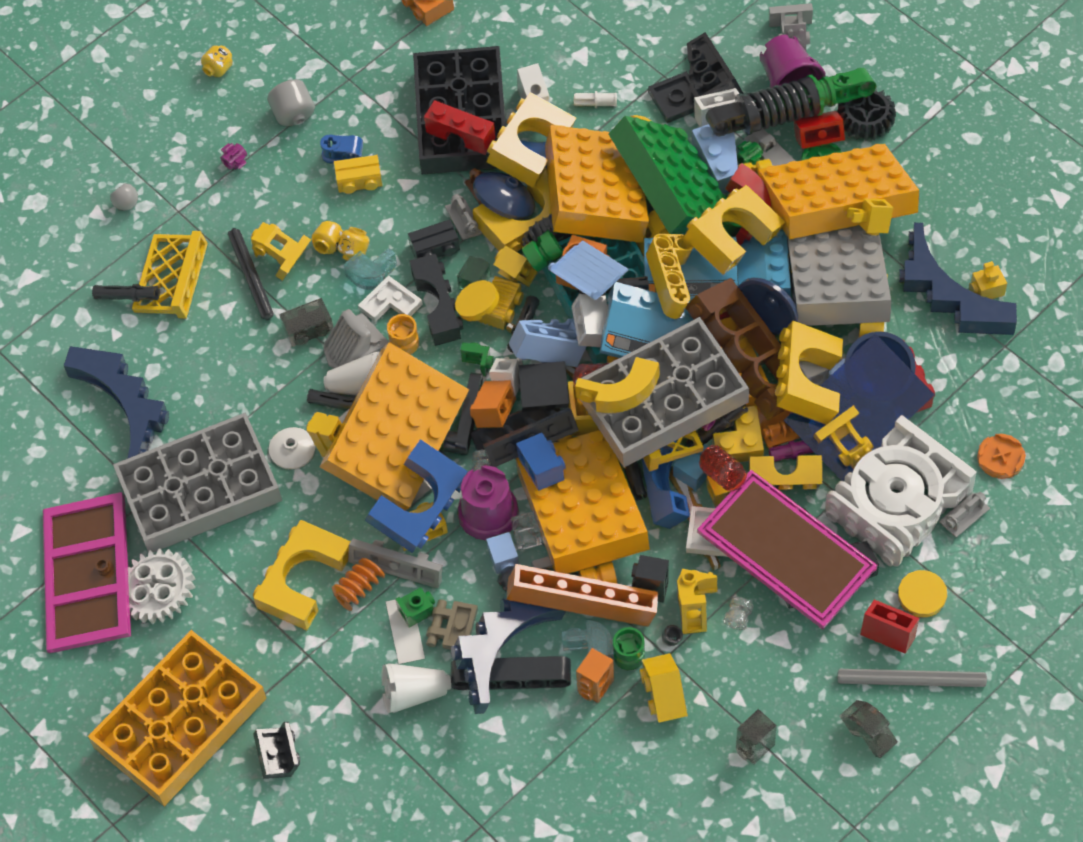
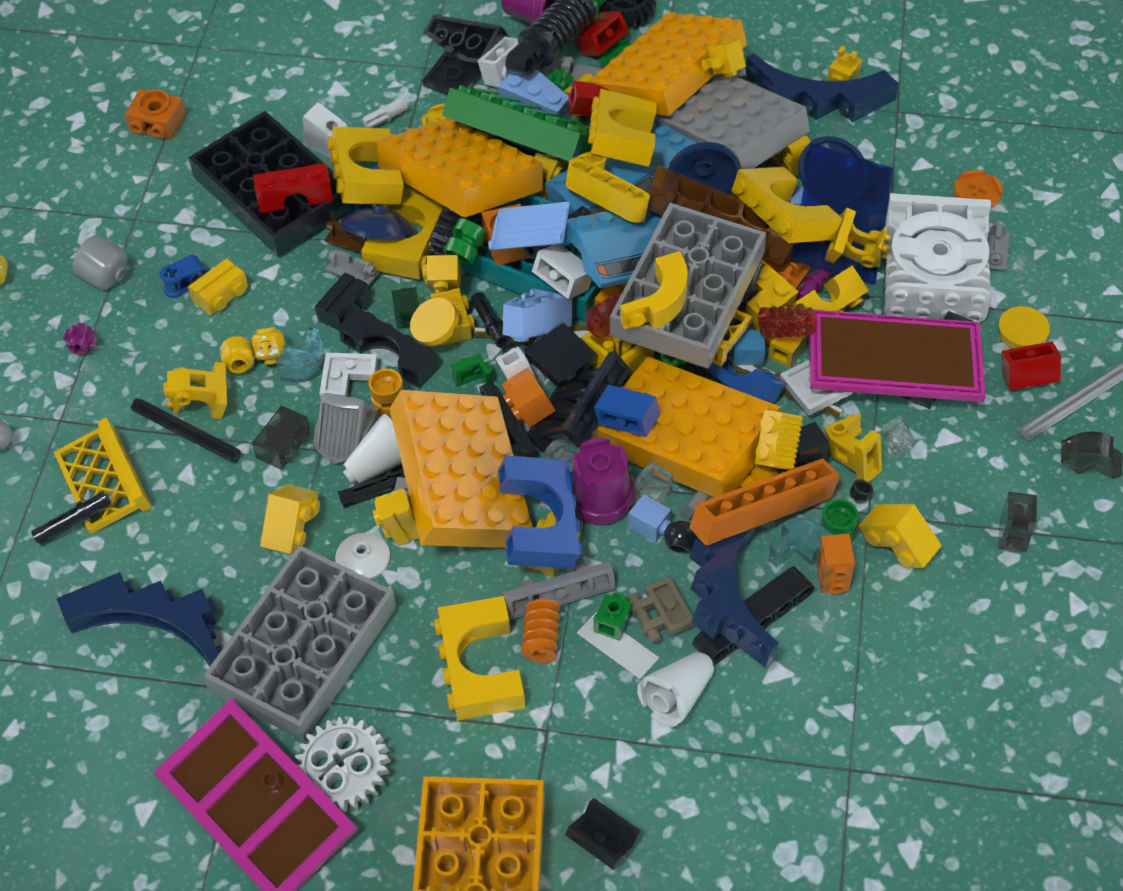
camera: 40 degrees left, 5 degrees down
none -> yellow brick [260,484,320,554]
none -> yellow brick [755,410,803,470]

